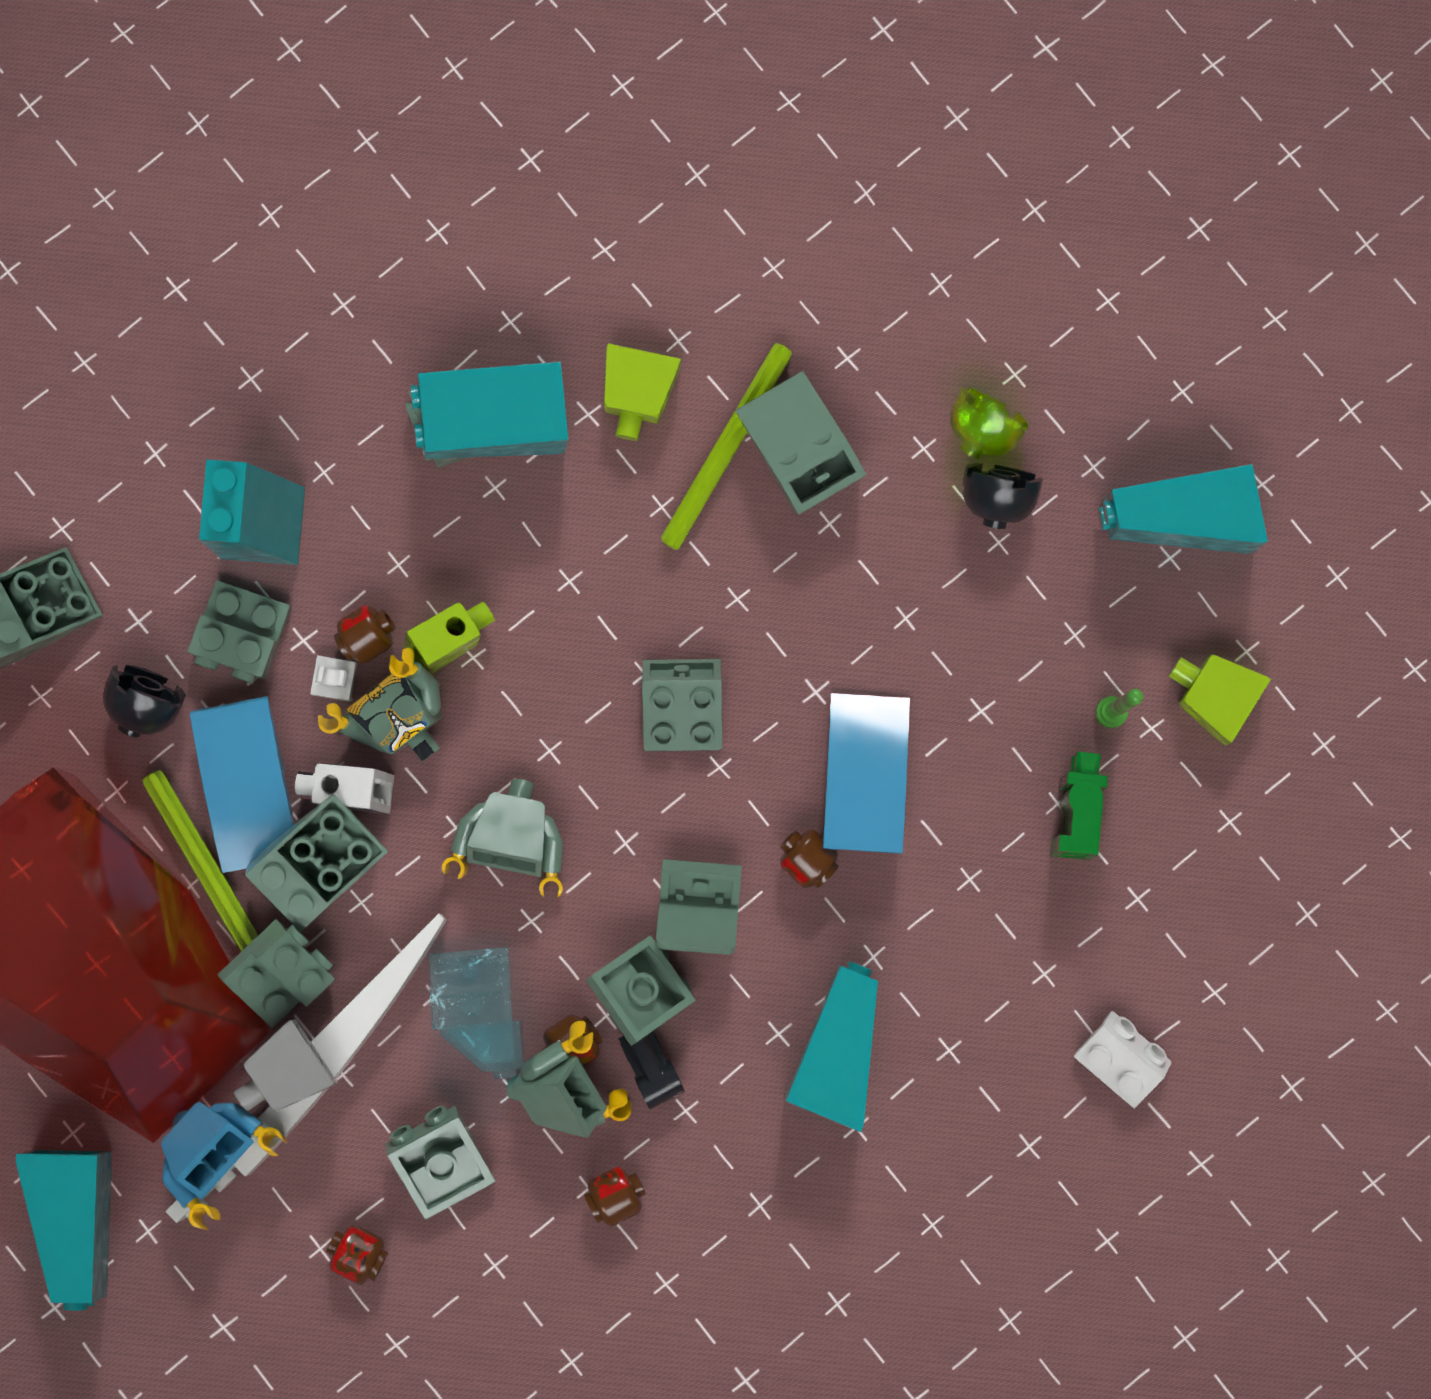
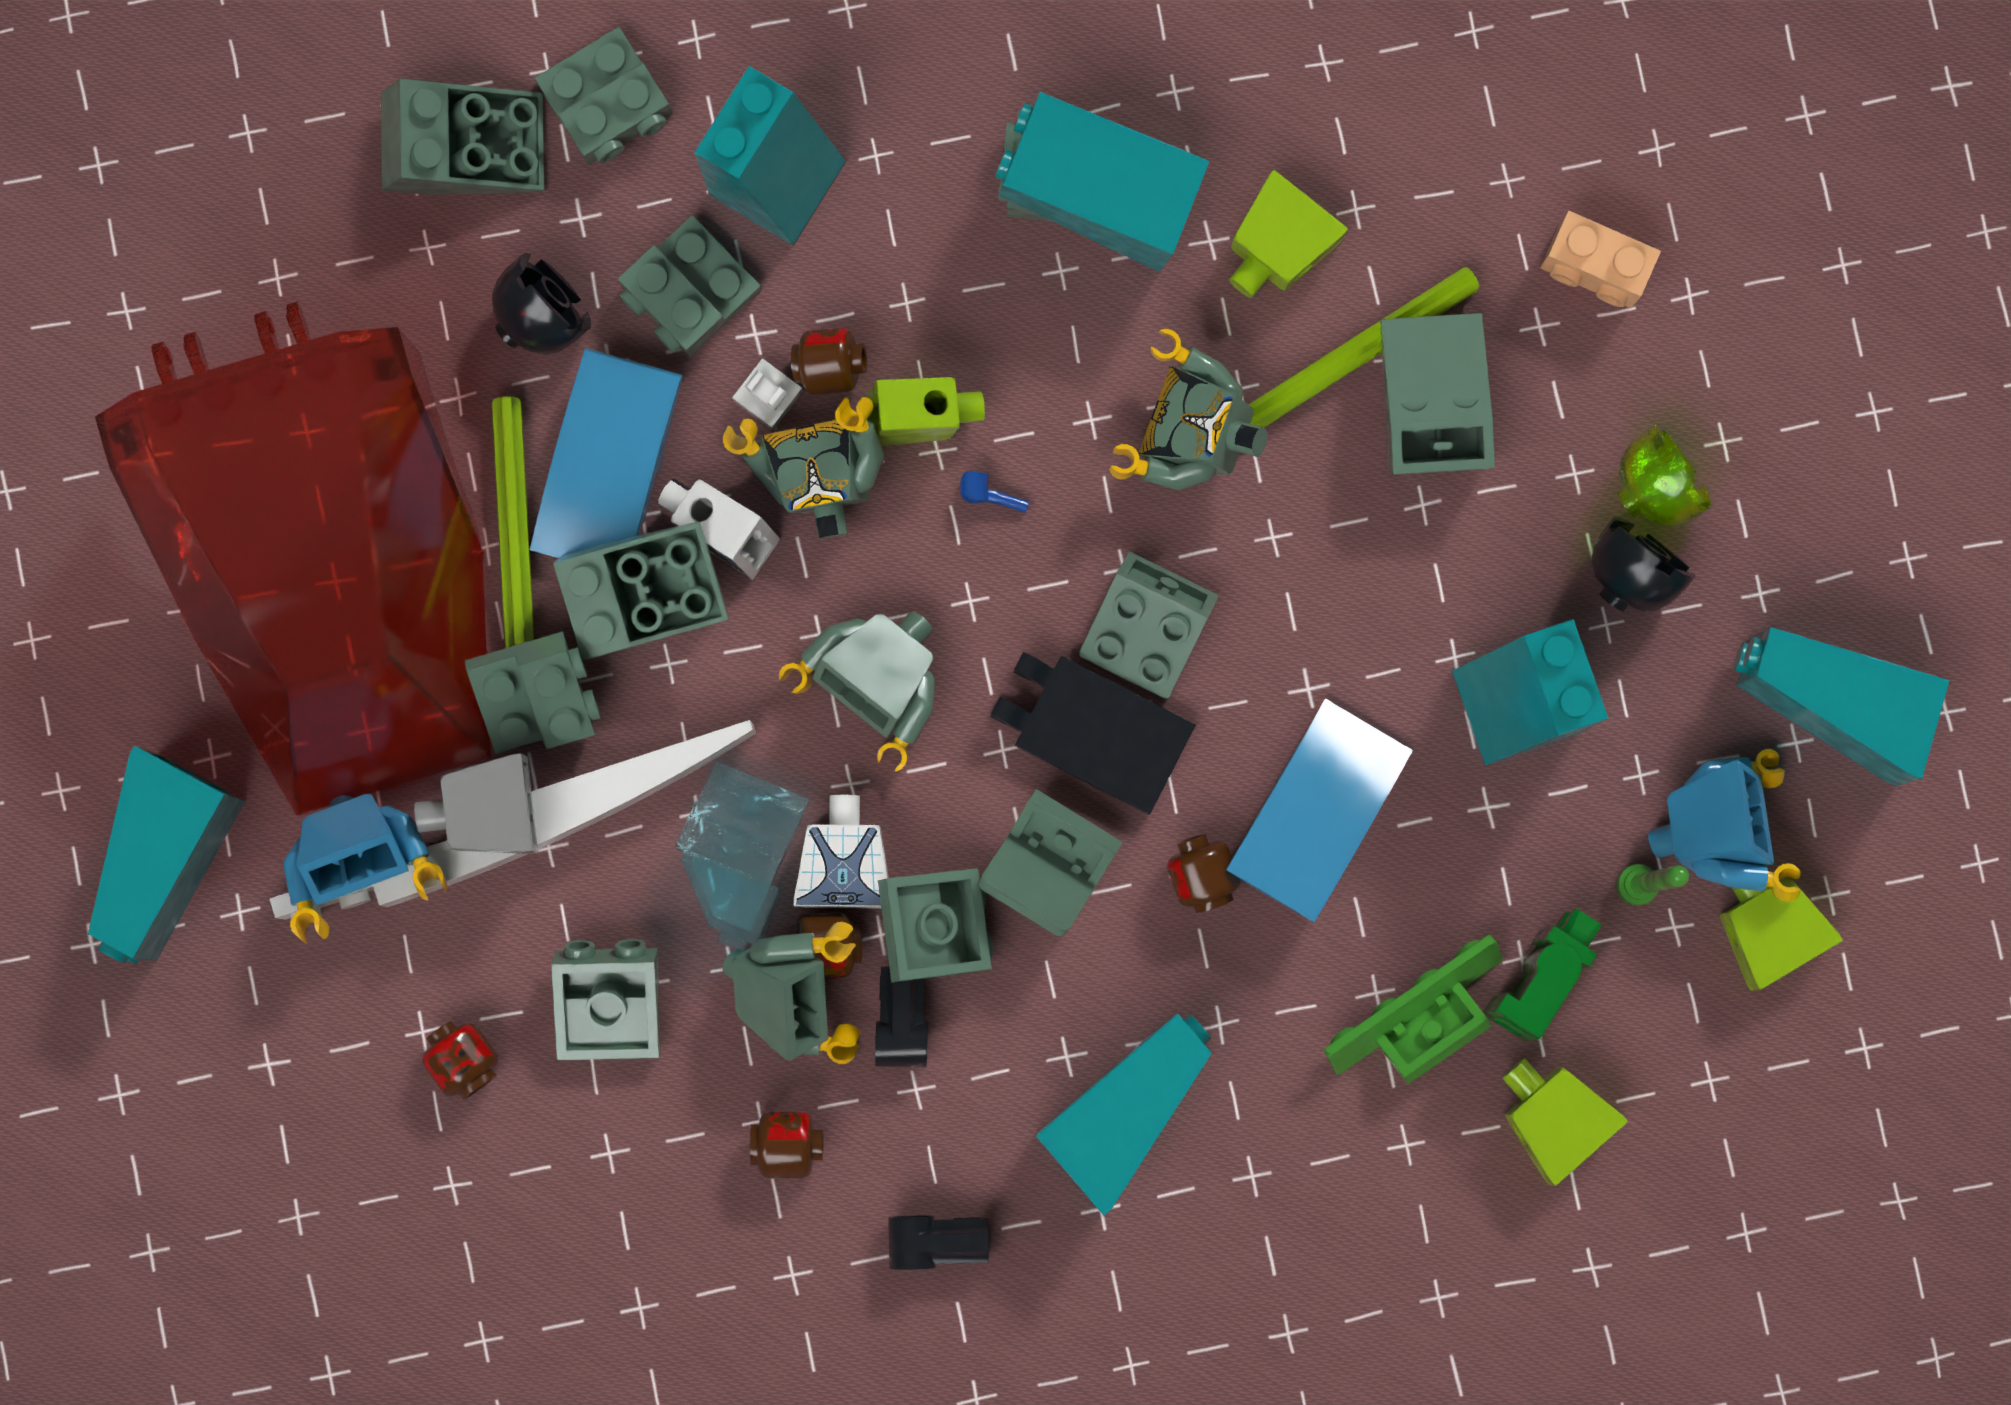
camera: 30 degrees right, 0 degrees up
white bracket [1074,1011,1171,1109] -> none
none -> sand green plate [534,27,673,165]
none -> torso [794,795,889,909]
none -> black piece [888,1215,989,1270]
none -> blue hand [960,472,1029,513]
none -> black tile [990,652,1196,815]
none -> sand green torso [1109,329,1267,491]
none -> bright green bracket [1324,935,1503,1085]
none -> teal slope [1451,619,1609,766]
none -> lime torso [1502,1058,1628,1186]
none -> light nougat brick [1540,210,1661,308]
none -> dark azure torso [1648,749,1801,902]

